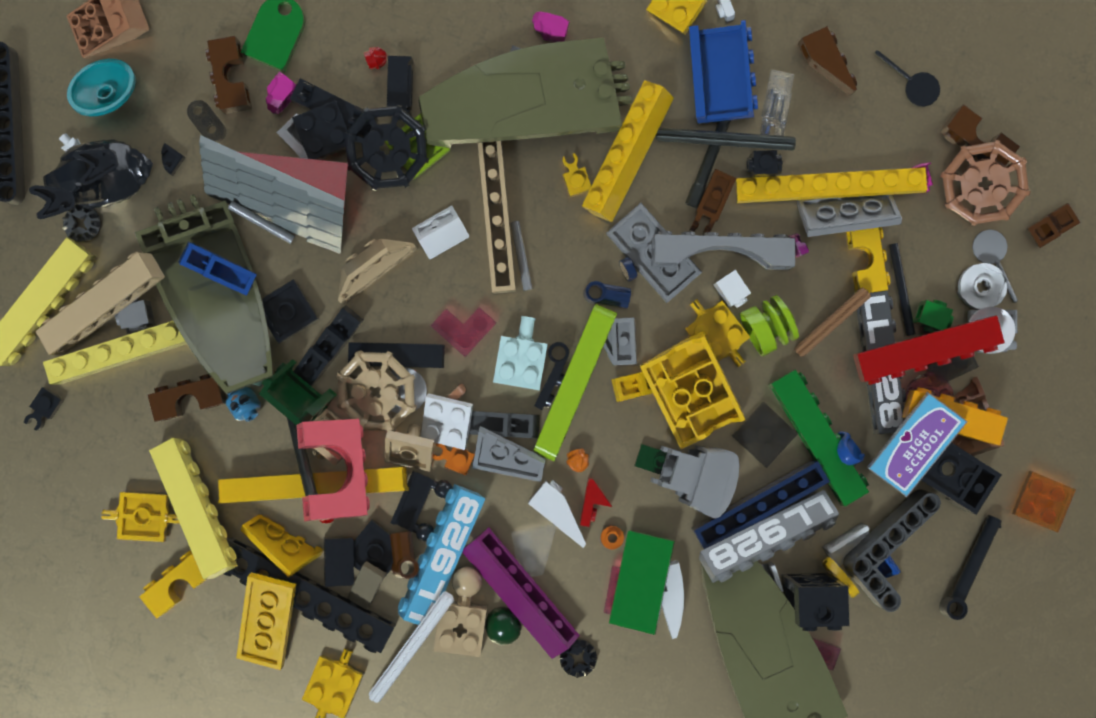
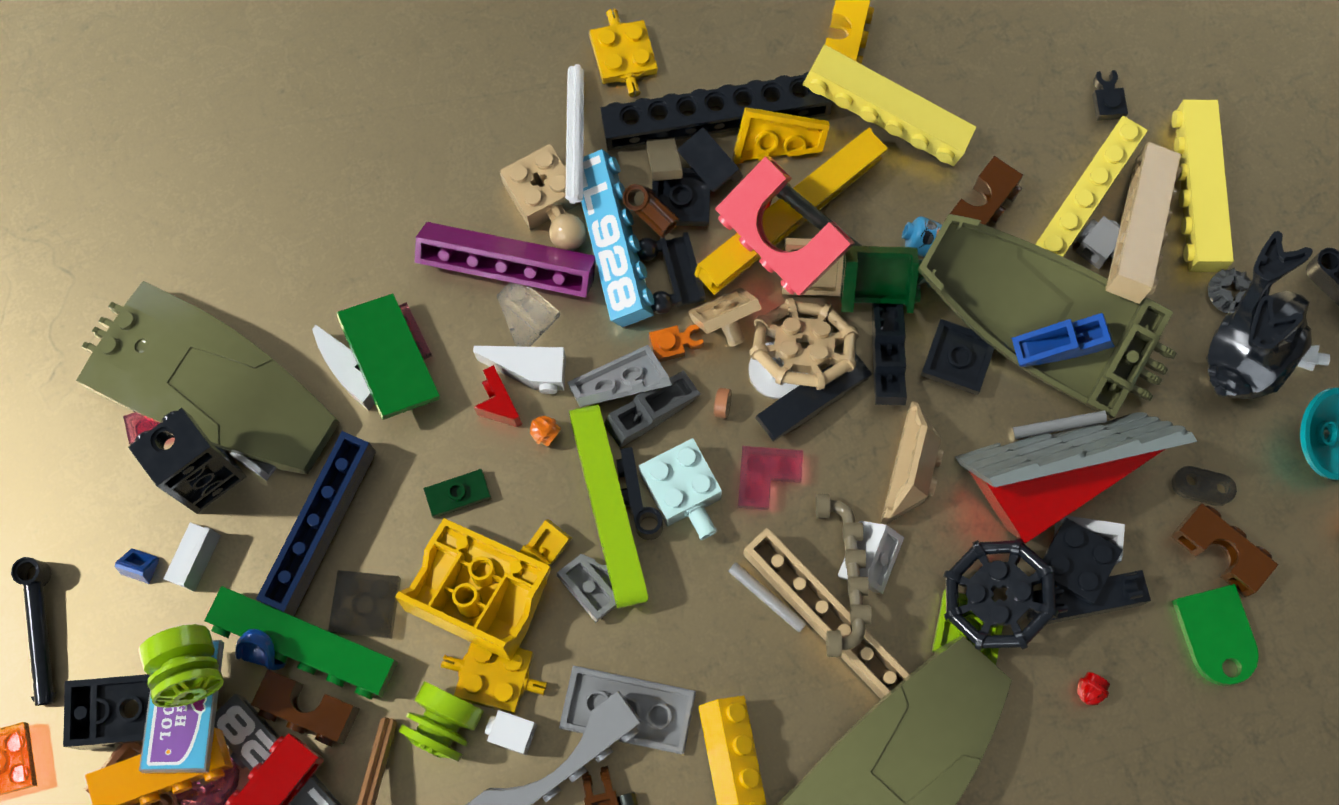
camera: 145 degrees right, 15 degrees down
yellow plate [101,492,180,542] -> none
black tile [161,143,186,176] -> none
yellow plate [236,572,296,670] -> none
dark pink rock [266,72,296,114] -> none
black window [387,56,414,120] -> none
white plate [421,394,474,450] -> none
dark green hair [485,606,521,645] -> none
black gear [560,639,597,678] -> none
yellow plate [562,153,591,197] -> none
dark blue piece [583,281,631,309] -> none
orange plate [601,526,624,550] -> none
dark blue tile [619,257,638,281] -> none
light grey piece [650,445,740,518] -> none
light grey brick [699,490,839,583] -> none
yellow tile [822,556,860,598] -> none
dark grey beam [843,489,941,612] -> none
none -> lime wheel [139,624,224,708]
none -> reddish brown arch [251,669,360,747]
none -> dark tan bar [816,494,872,657]

